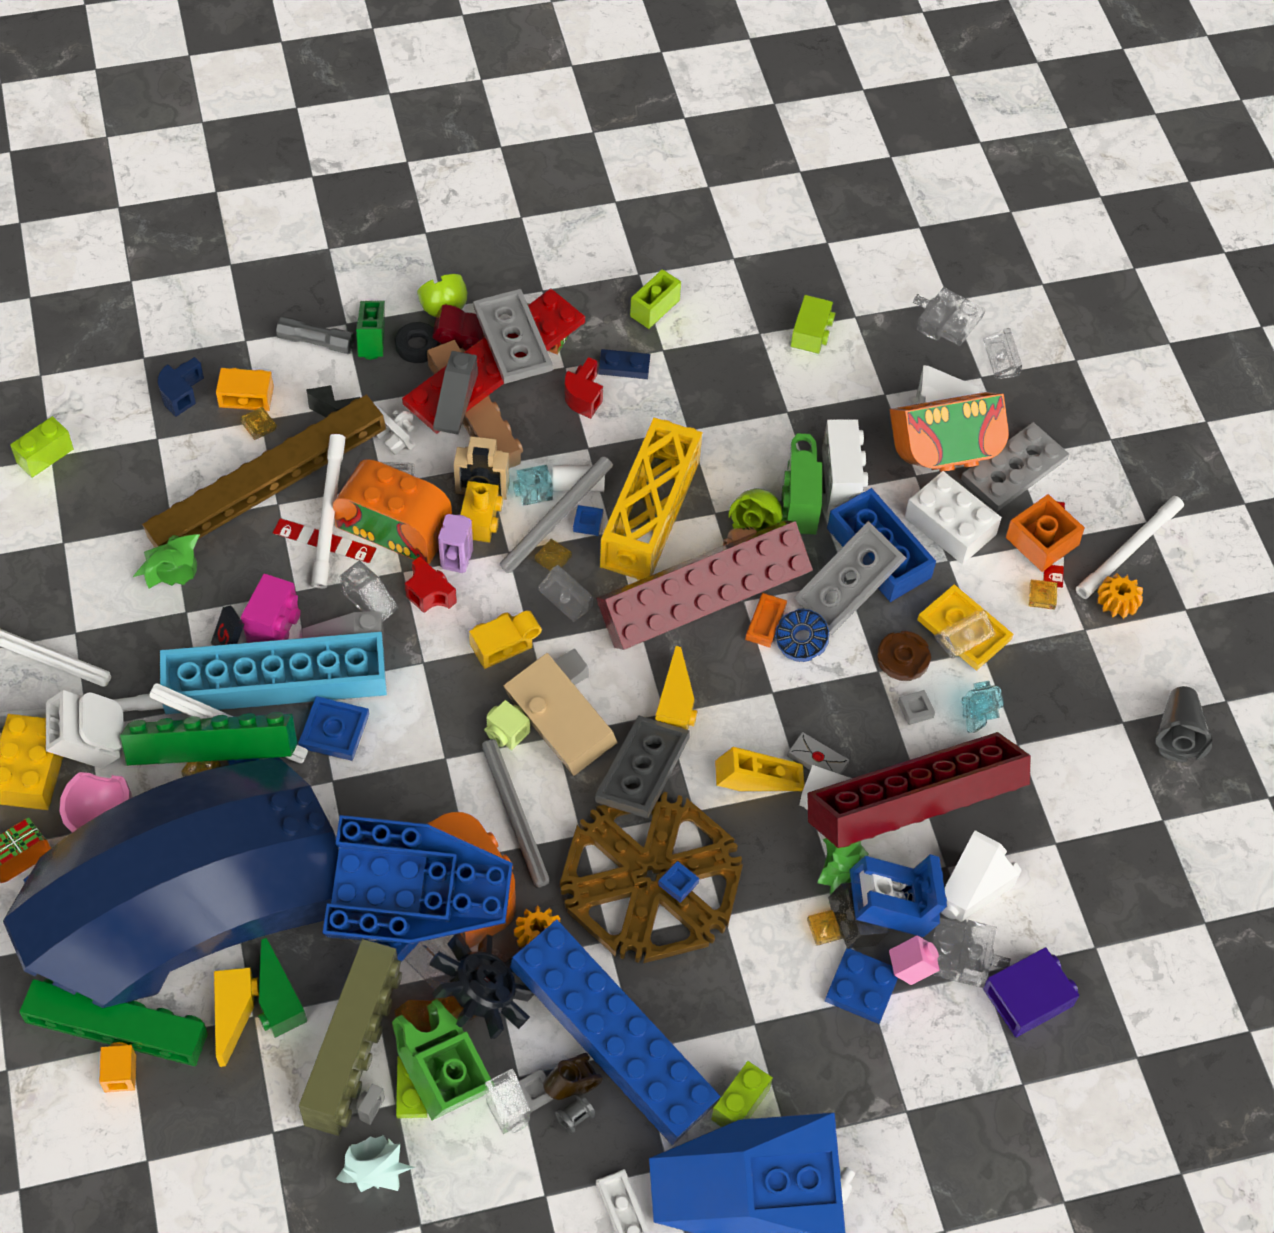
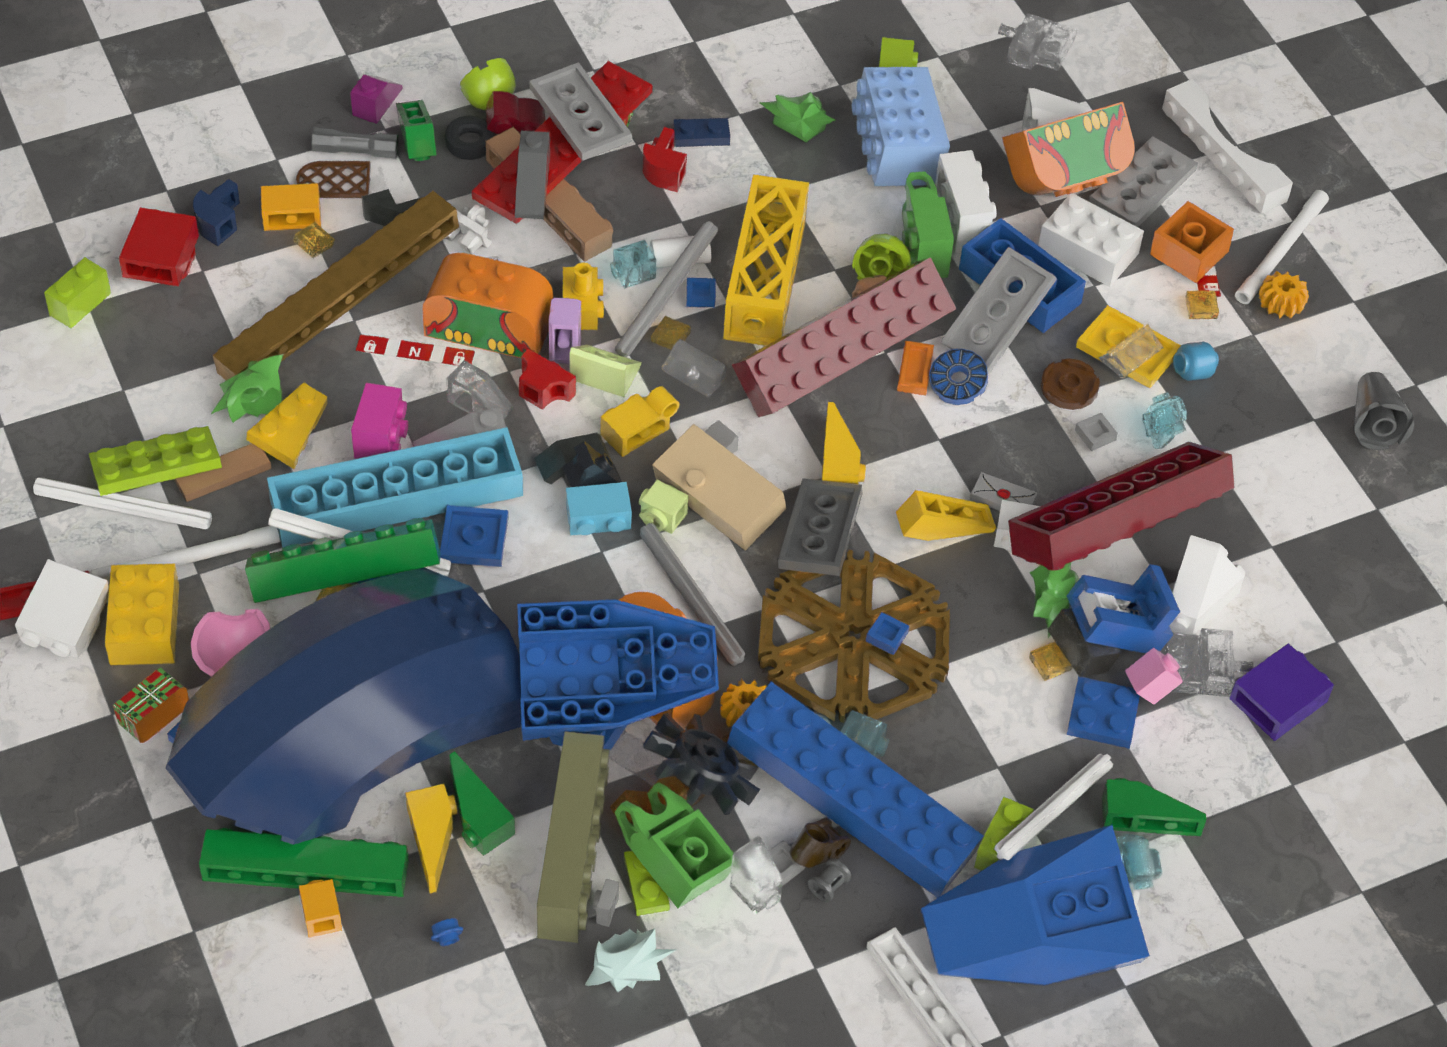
camera: 10 degrees left, 5 degrees down
white brick [46,690,124,769] -> none
black tile [211,605,244,646] -> none
white piece [311,434,346,589] -> none
piece [454,436,510,500] -> none
lime brick [630,269,681,329] -> none
clear slope [983,328,1022,379] -> none
none -> lime plate [88,426,222,496]
none -> red brick [119,207,199,287]
none -> medium nougat tile [174,444,271,502]
none -> yellow wing [246,383,327,469]
none -> reddish brown window [296,161,371,198]
none -> magenta slope [350,74,403,124]
none -> blue plate [431,918,463,946]
none -> pearl dark grey slope [534,432,610,485]
none -> black brick [563,441,622,487]
none -> medium azure brick [566,482,632,536]
none -> yellowish green slope [570,345,642,397]
none -> bright green hair [759,92,835,143]
none -> clear light blue brick [841,710,890,758]
none -> light blue brick [852,67,950,186]
none -> white axle [994,754,1113,860]
none -> green slope [1102,778,1207,837]
none -> clear light blue head [1116,834,1162,890]
none -> white arch [1162,79,1293,214]
none -> dark azure head [1173,341,1219,381]

